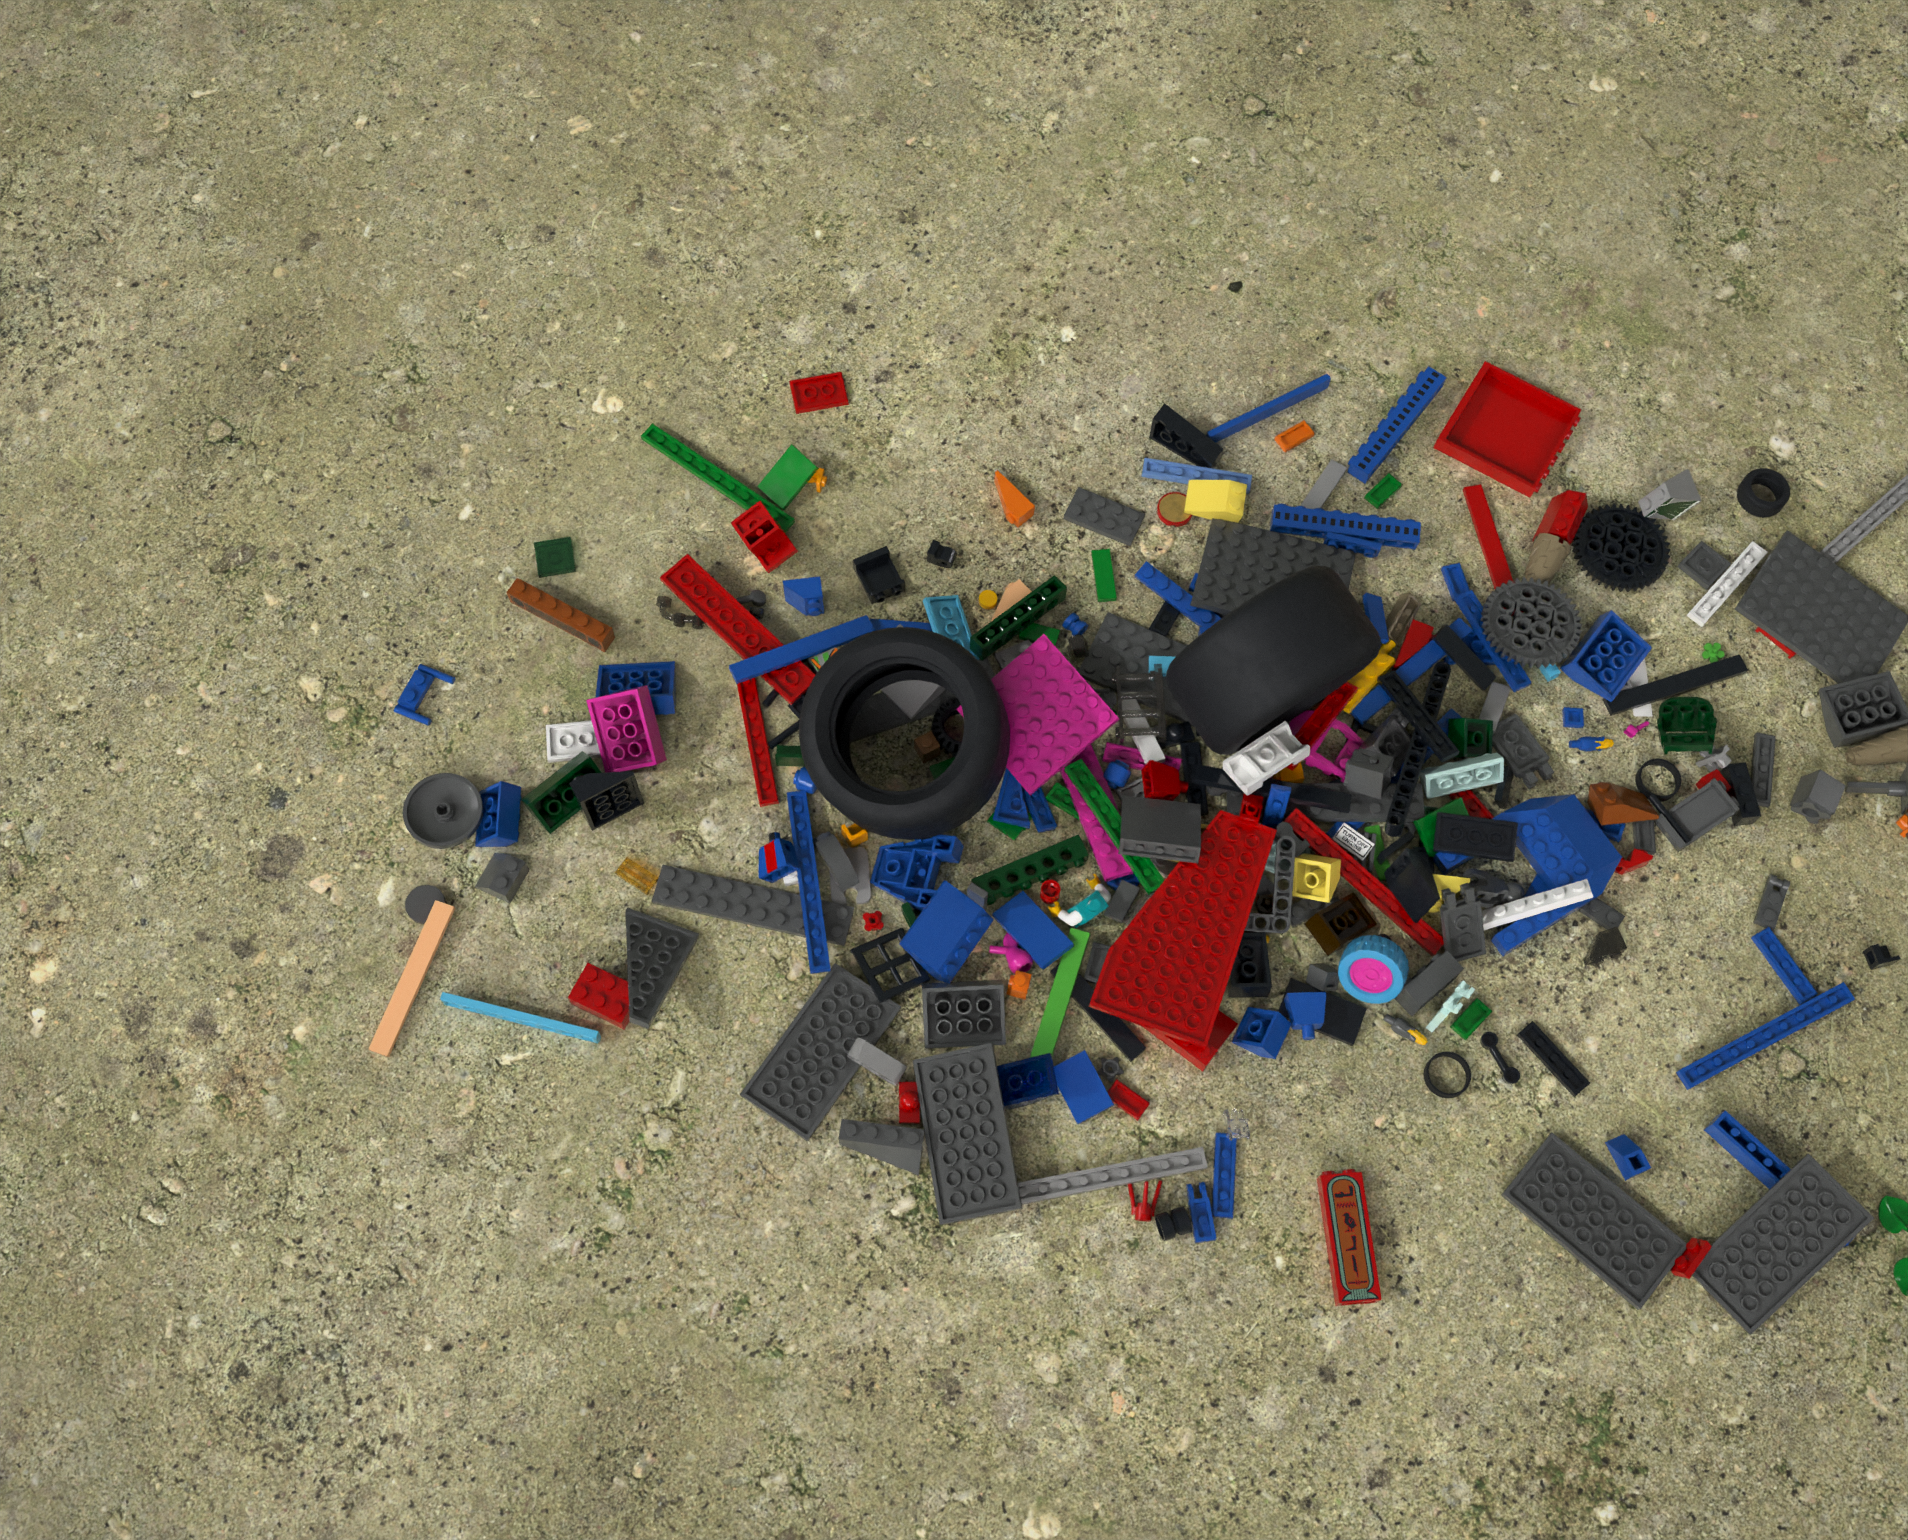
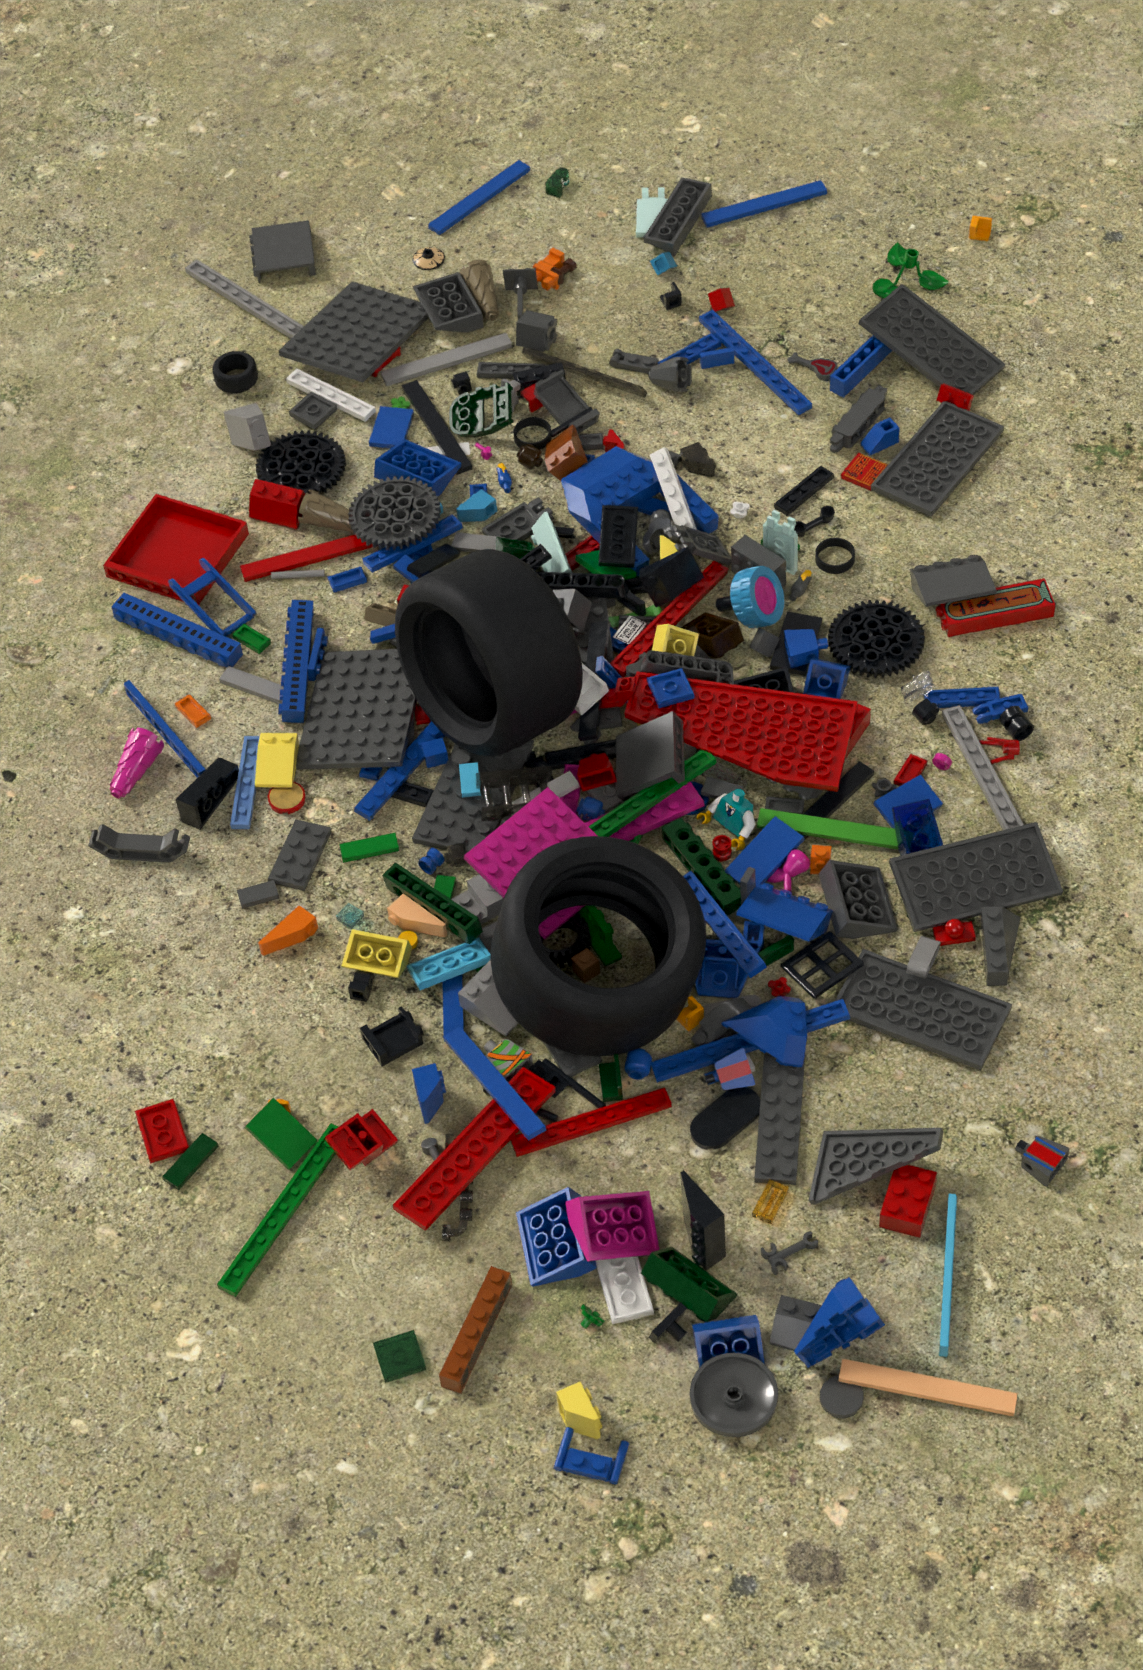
camera: 90 degrees left, 15 degrees down
none -> dark grey piece [88,824,190,863]
none -> dark pink cone [110,727,164,799]
none -> dark green tile [162,1133,219,1190]
none -> blue piece [168,558,257,637]
none -> dark grey tile [237,880,279,909]
none -> light grey bar [271,570,325,579]
none -> clear light blue plate [336,903,364,929]
none -> light yellow slope [342,929,412,978]
none -> blue tile [369,406,414,449]
none -> light grey tile [381,333,512,386]
none -> black plate [451,371,472,395]
none -> dark azure slope [456,489,497,522]
none -> dark brown head [516,444,543,470]
none -> clear smoke tile [522,347,647,398]
none -> light yellow slope [556,1382,602,1439]
none -> green plant [580,1304,605,1329]
none -> blue tile [647,668,694,708]
none -> dark grey cone [648,357,692,392]
none -> black tile [649,1303,687,1344]
none -> blue plate [683,871,767,978]
none -> black tile [690,1087,760,1150]
none -> blue tile [700,347,734,369]
none -> red panel [708,288,735,312]
none -> blue wedge [721,996,807,1067]
none -> white plate [730,501,750,518]
none -> dark grey bar [761,1231,818,1275]
none -> dark grey piece [787,352,838,381]
none -> blue wedge [794,1277,885,1368]
none -> black gear [828,600,925,678]
none -> dark grey hinge [830,385,887,453]
none -> red tile [841,452,888,491]
none -> dark grey slope [910,555,997,607]
none -> black plate [912,698,939,725]
none -> dark pink tile [932,753,952,770]
none -> dark grey torso [1015,1136,1069,1187]

